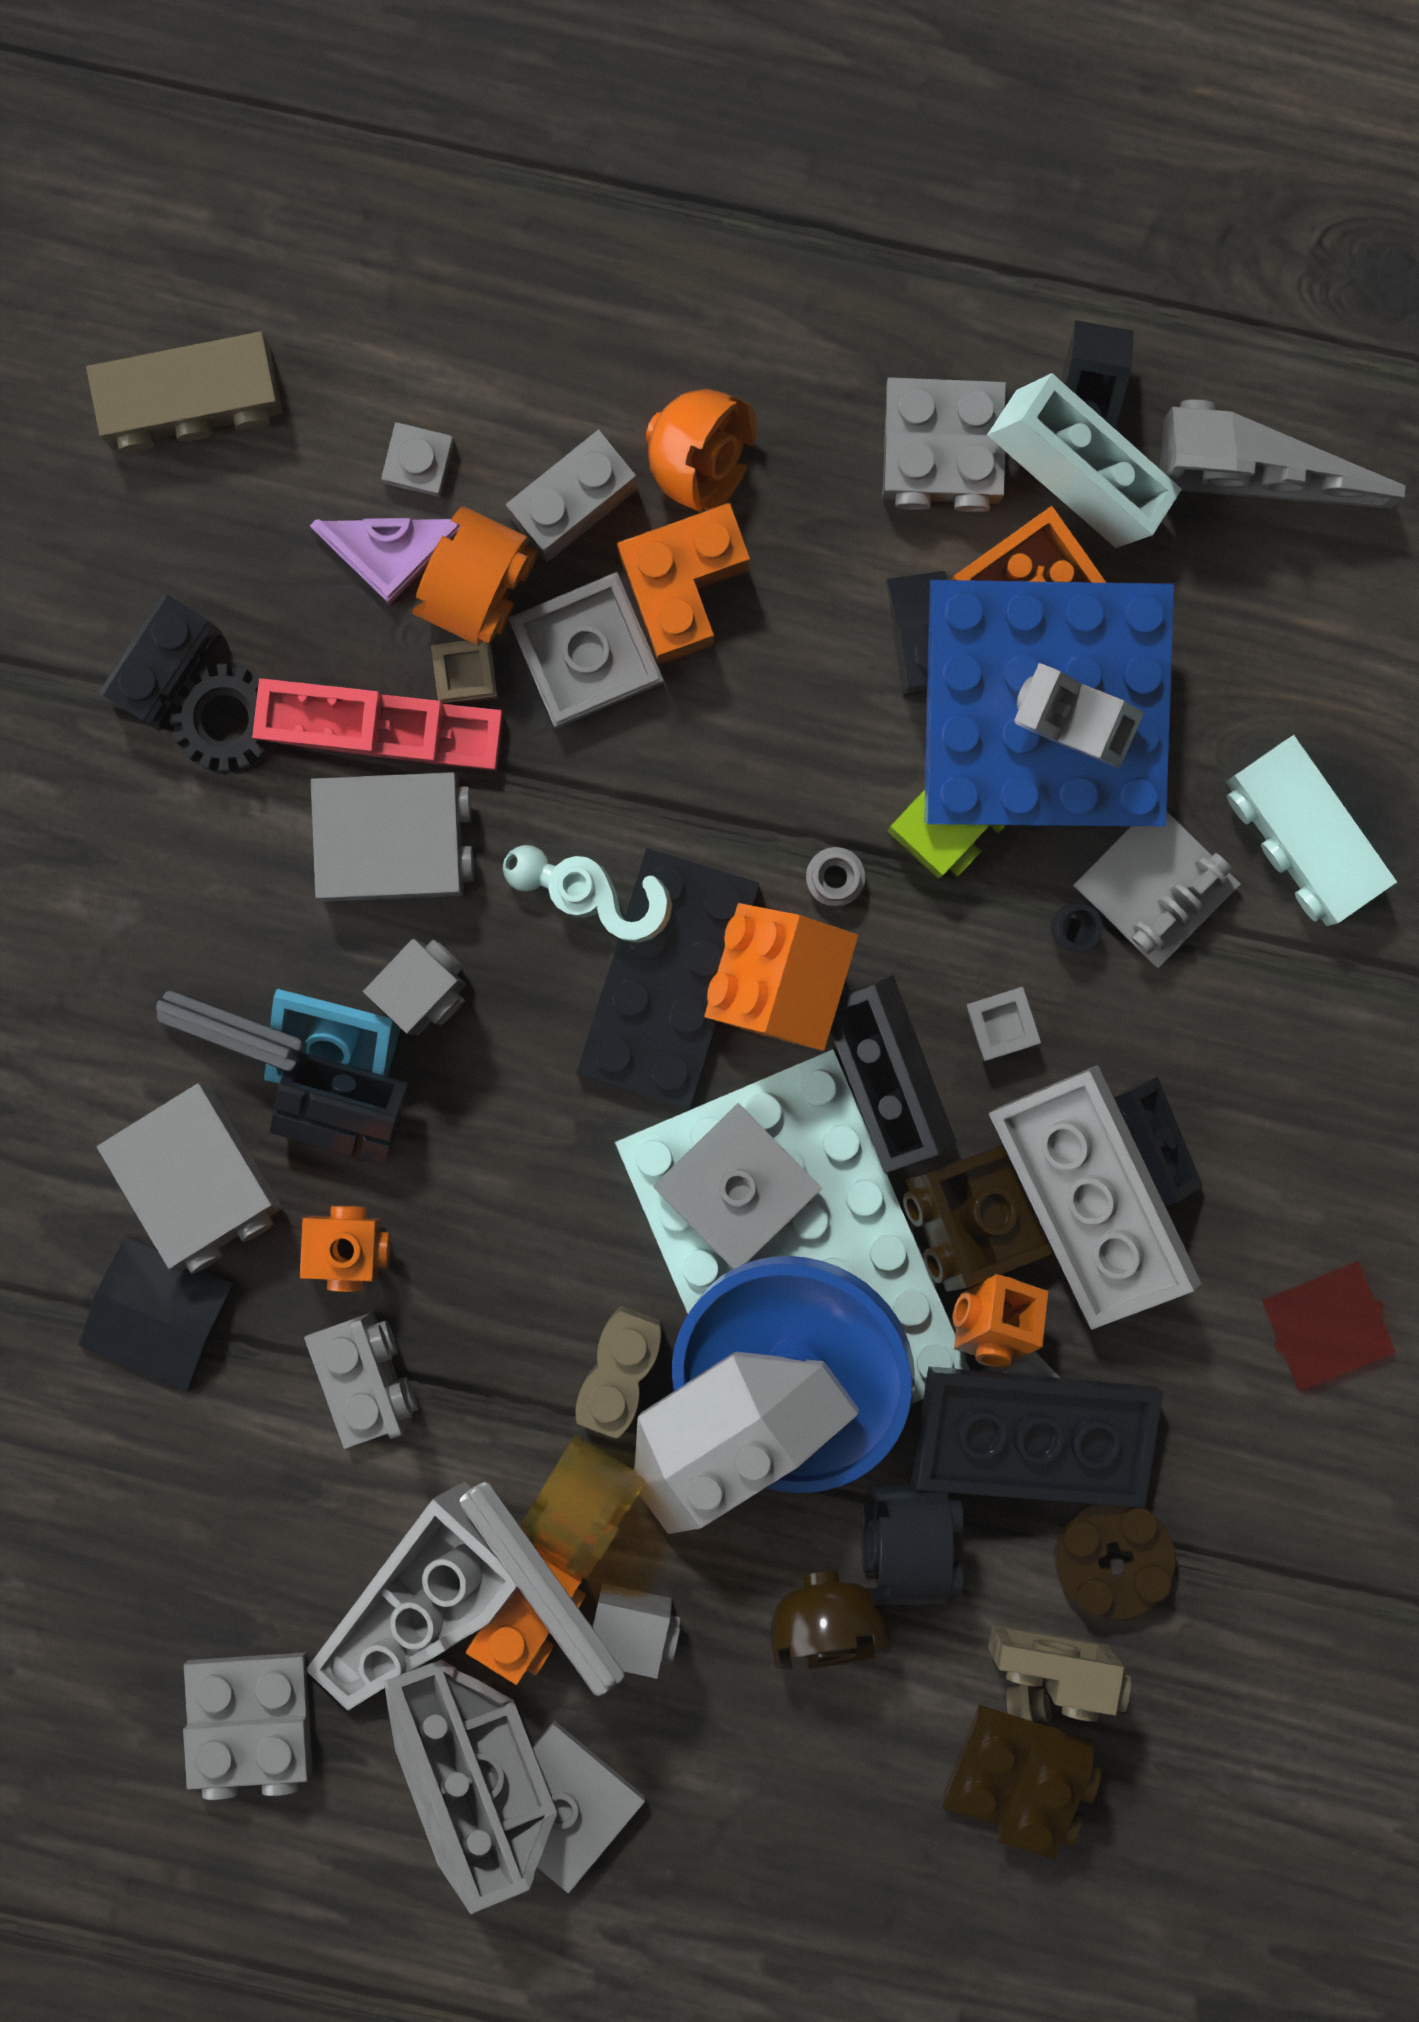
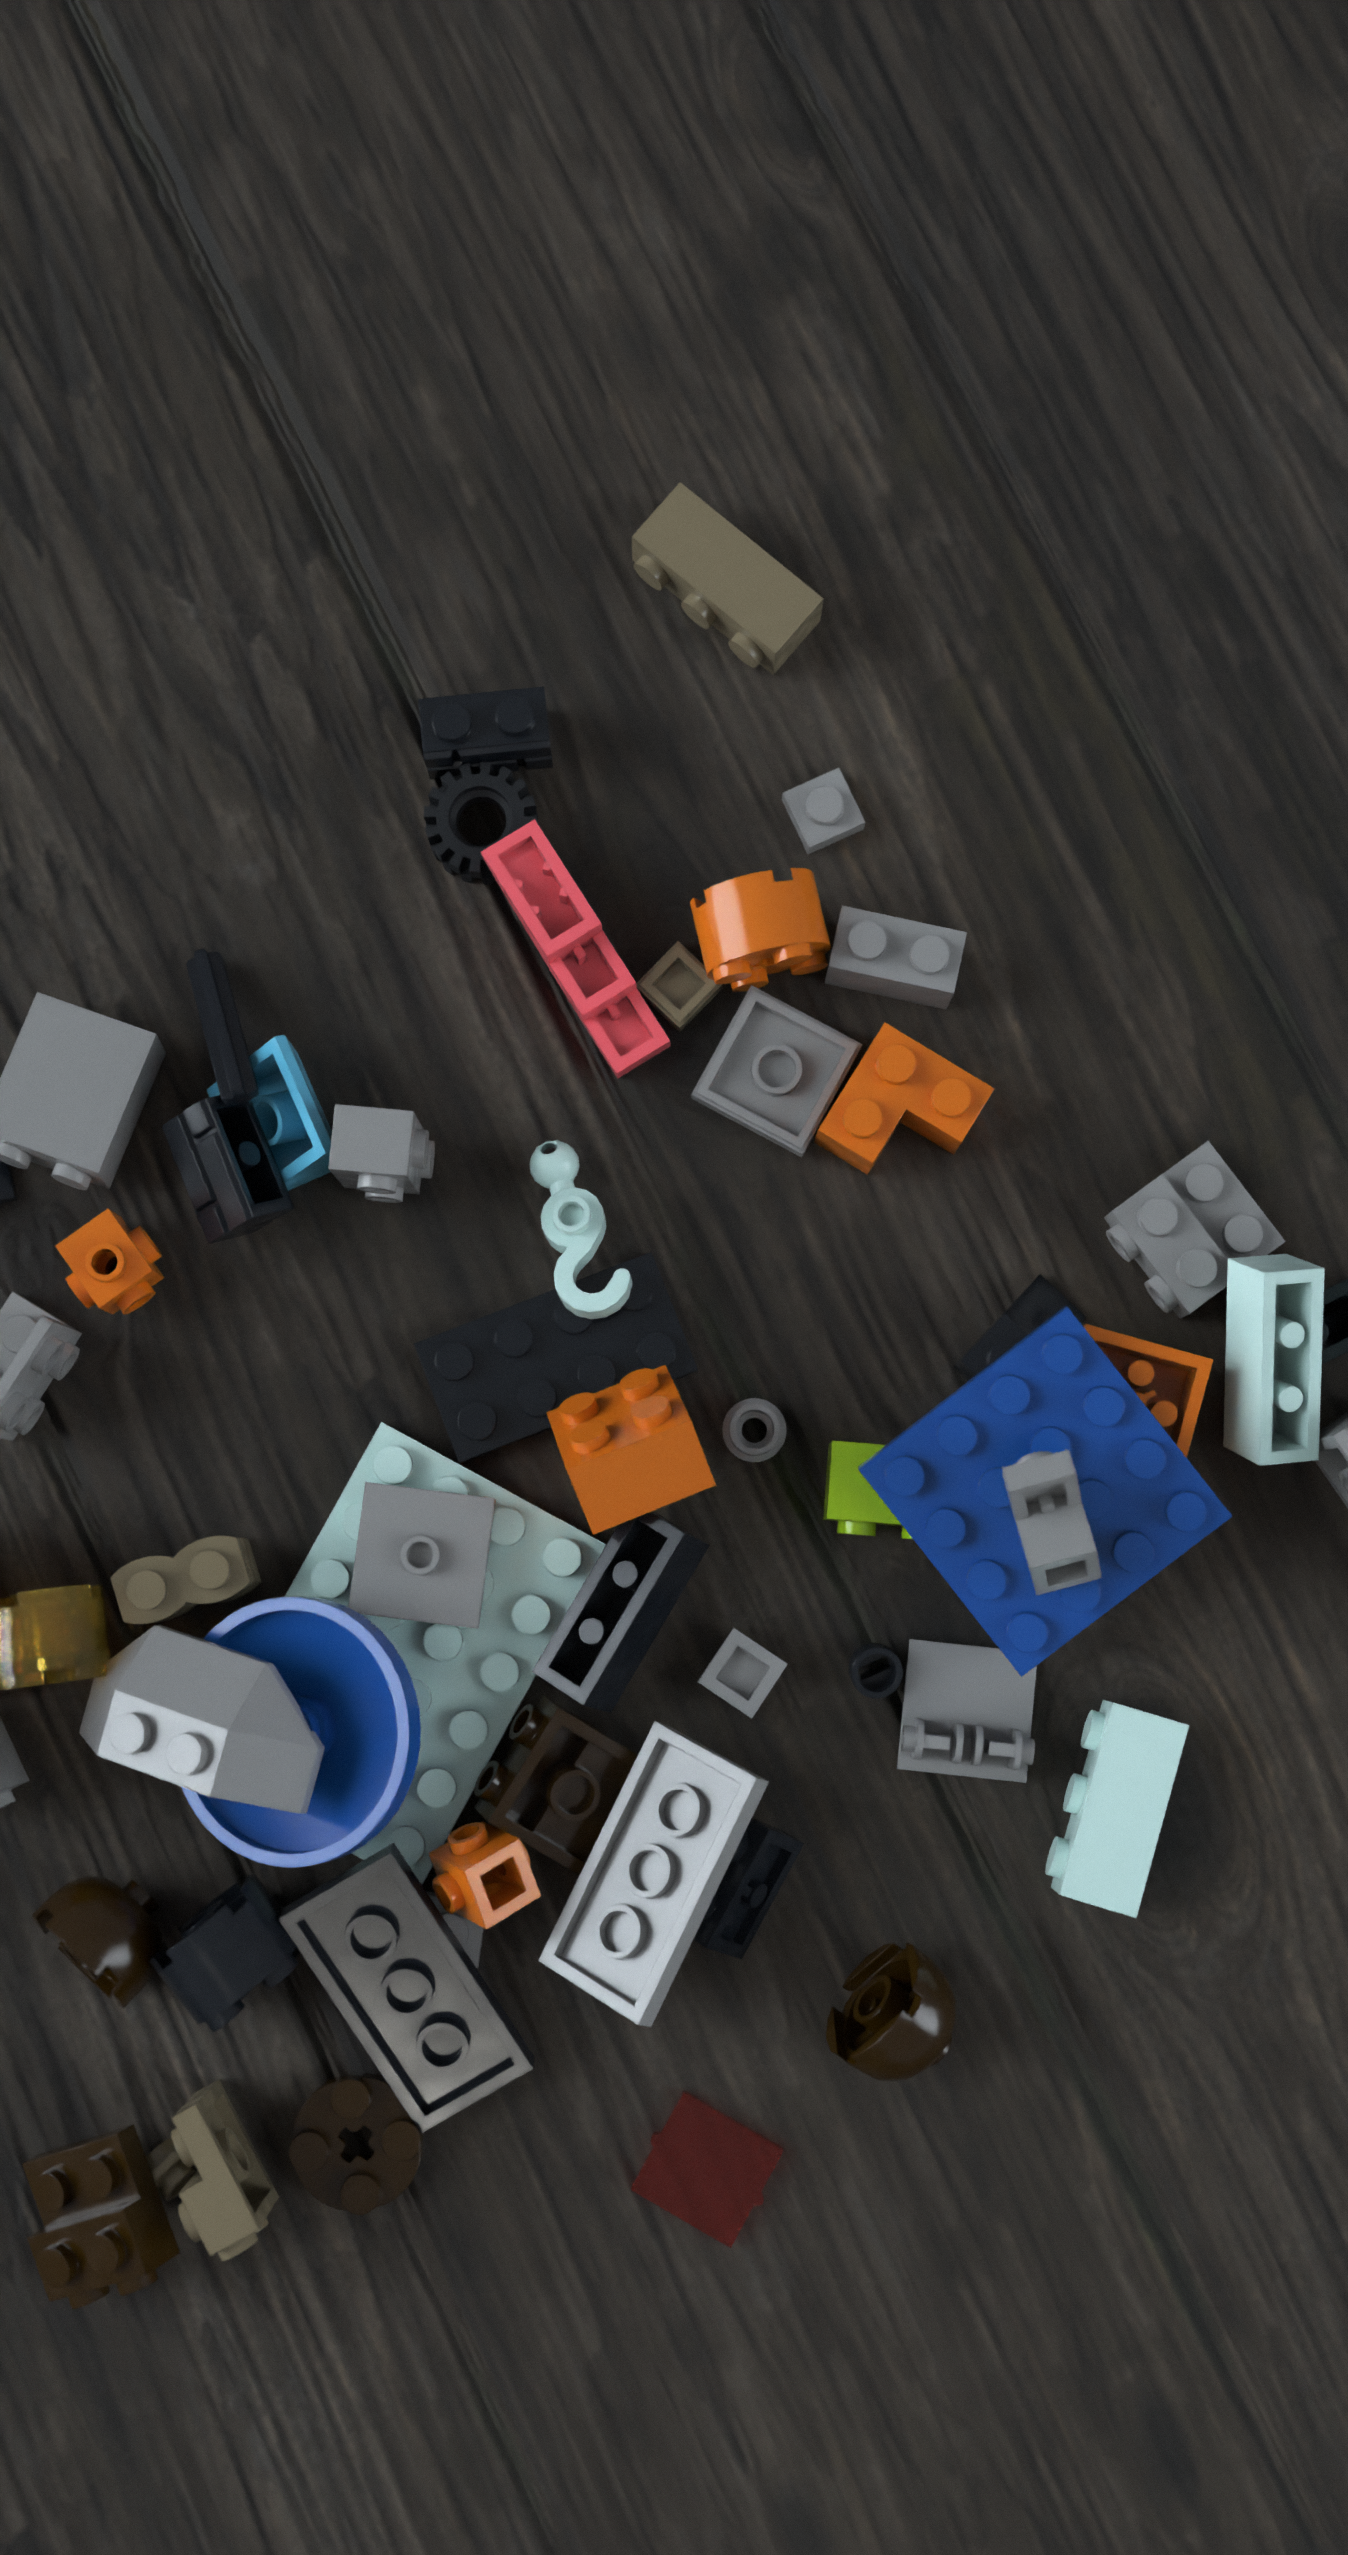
camera: 50 degrees right, 5 degrees down
lavender tile [310,518,461,605] -> none
light grey brick [311,772,474,902] -> none
orange cylinder [646,389,757,512] -> none
none -> dark brown cylinder [826,1942,956,2082]

